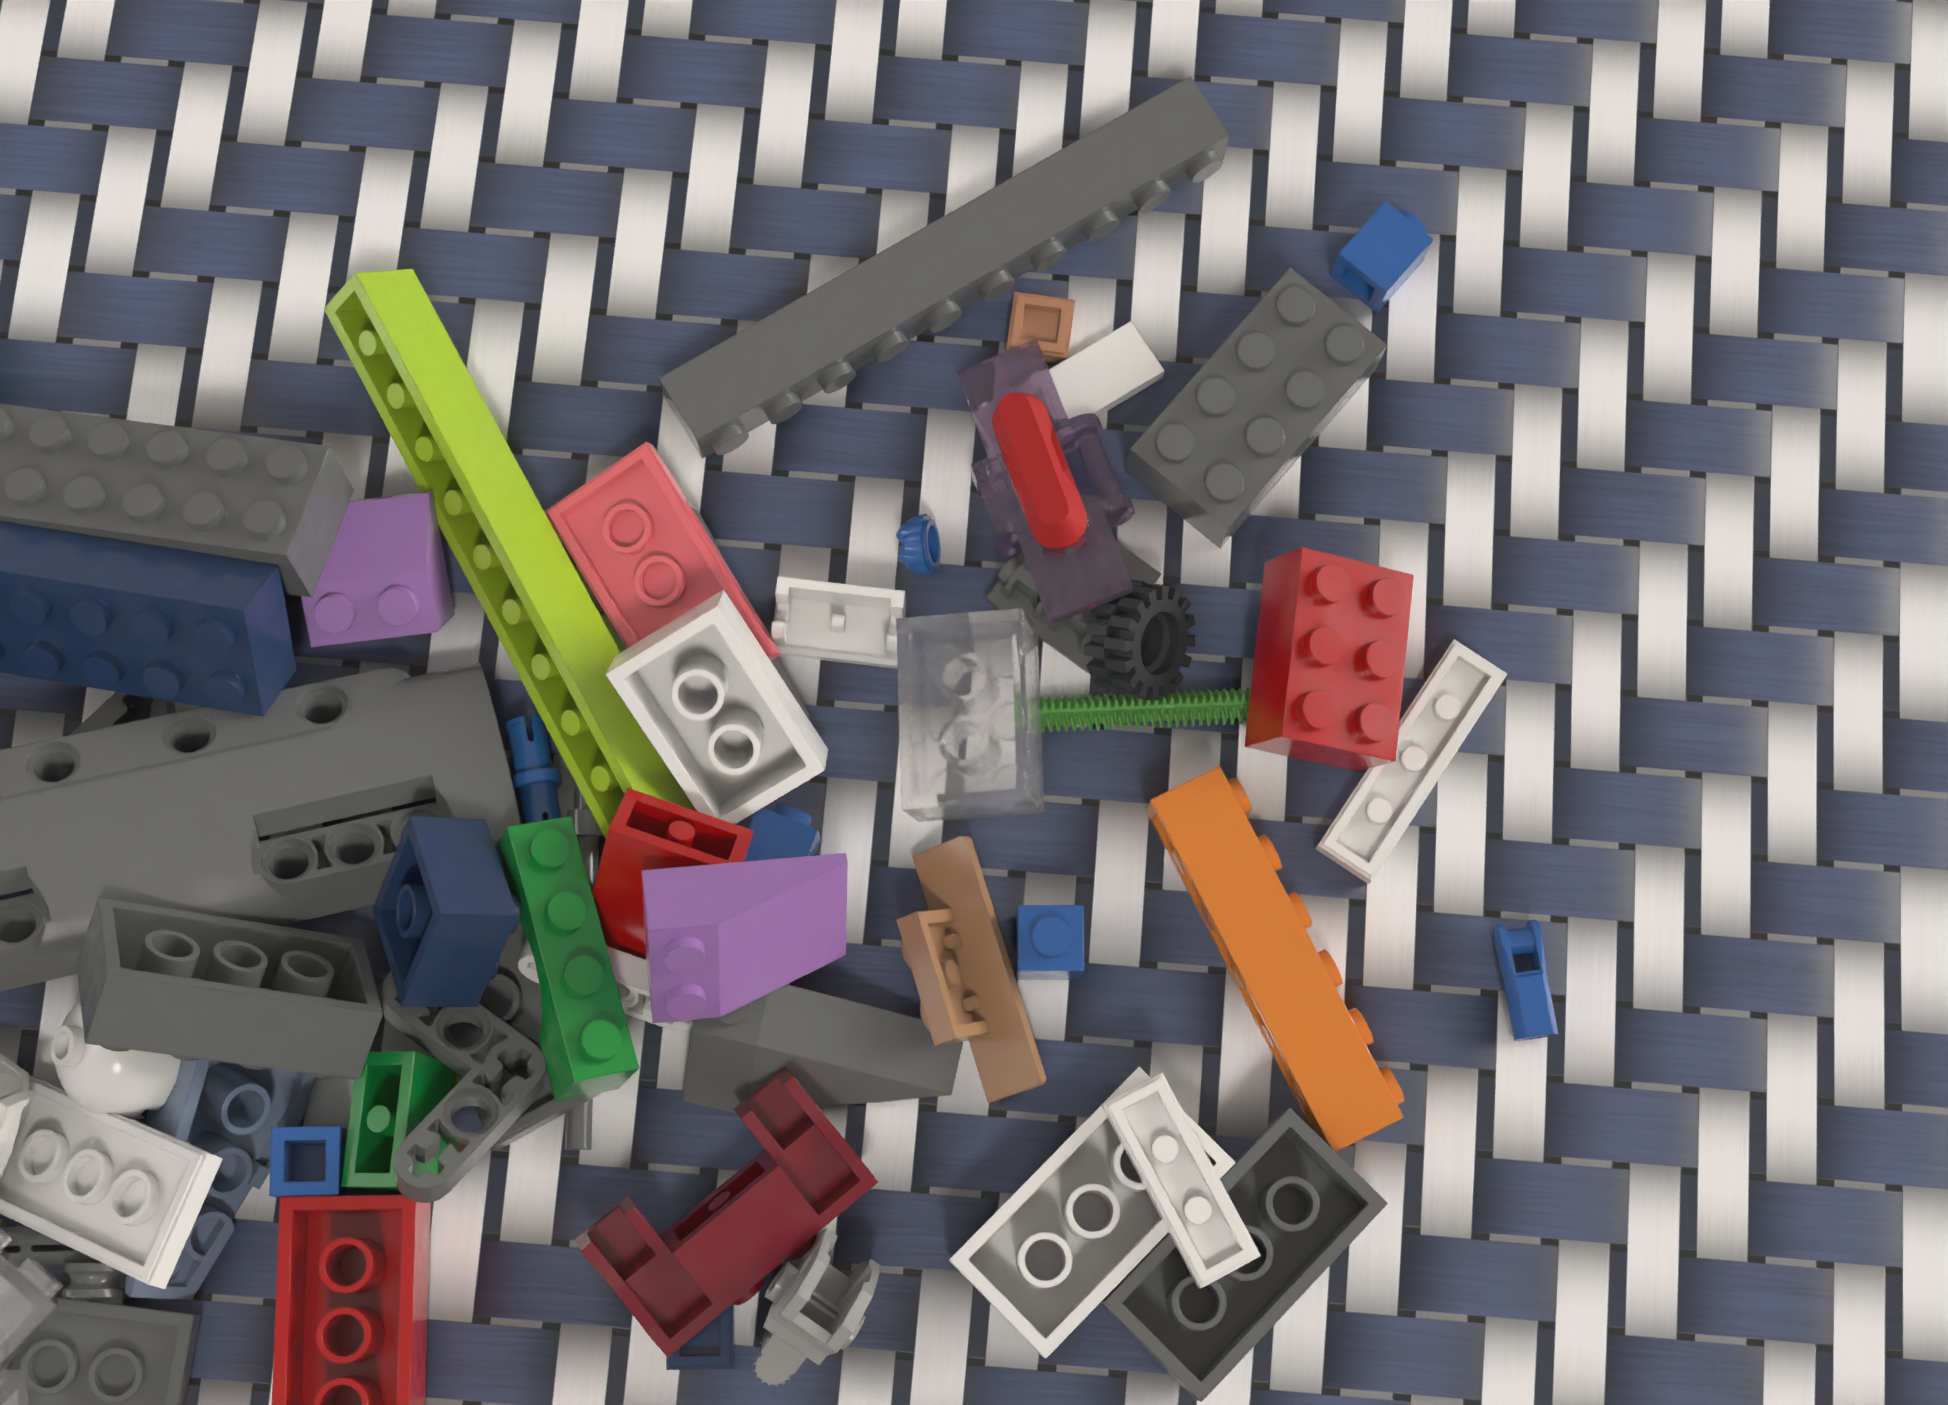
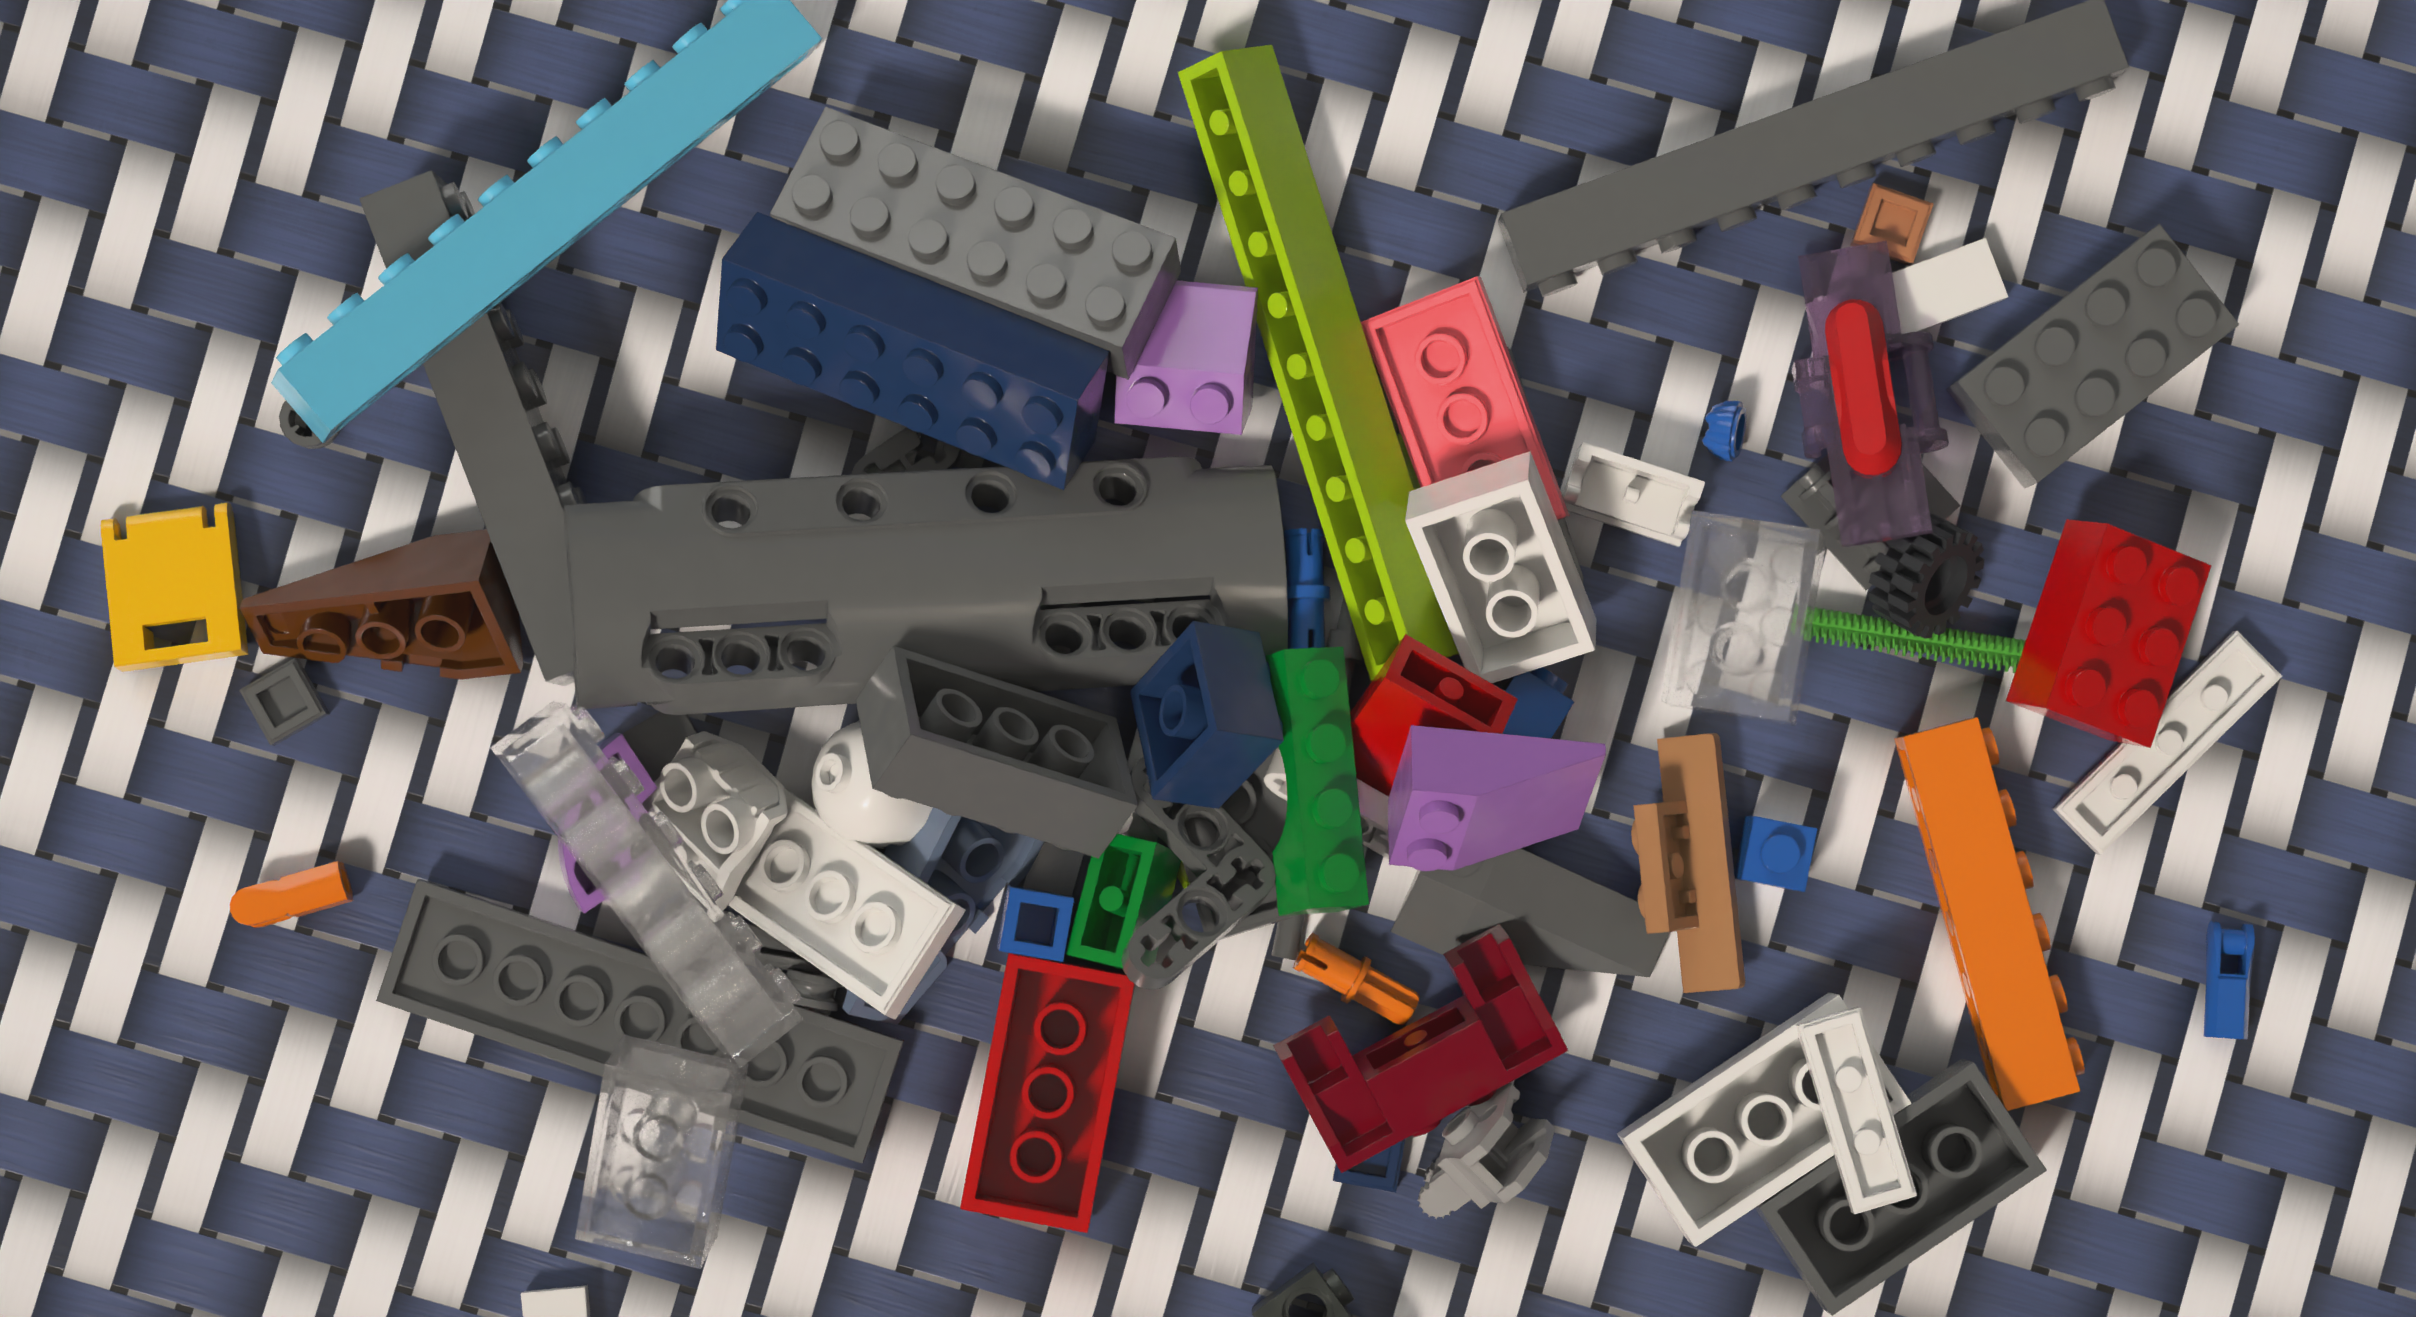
camera: 20 degrees right, 10 degrees up
blue brick [1330,201,1433,314] -> none
none -> orange axle [1293,933,1420,1025]

